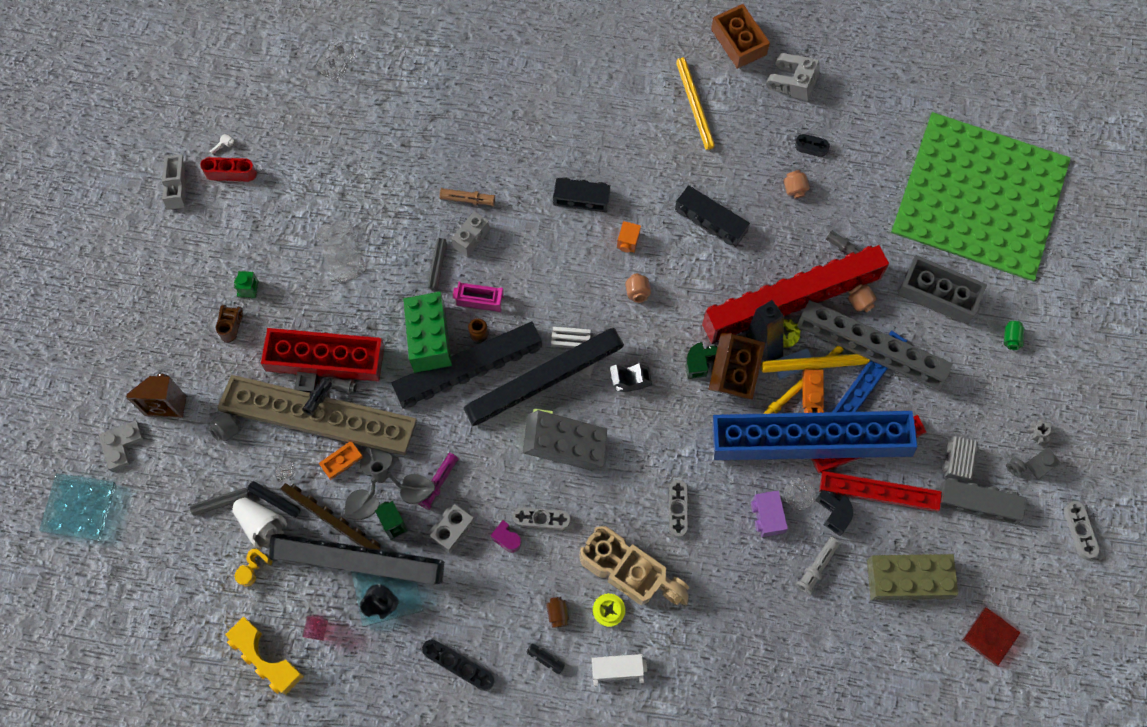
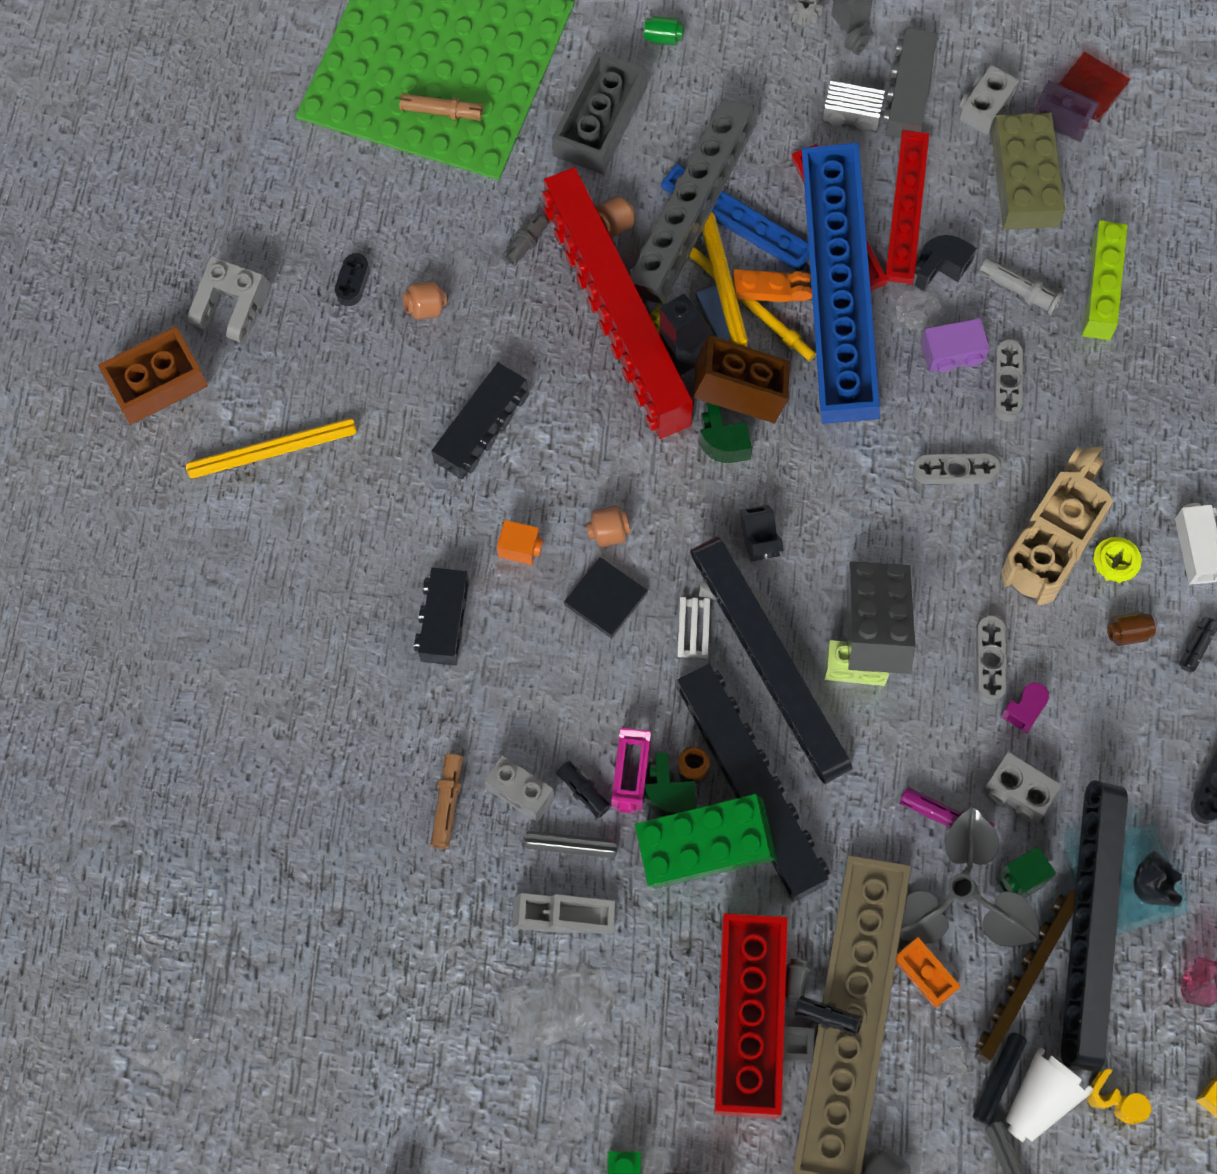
camera: 90 degrees left, 0 degrees up
none -> medium nougat pin [399,93,484,122]
none -> light grey slope [512,893,615,933]
none -> black pin [556,760,612,819]
none -> black tile [564,557,648,639]
none -> dark green brick [645,753,697,817]
none -> light grey brick [959,65,1020,135]
none -> light grey beam [994,340,1023,422]
none -> clear purple brick [1033,81,1099,142]
none -> lime arch [1082,220,1128,340]

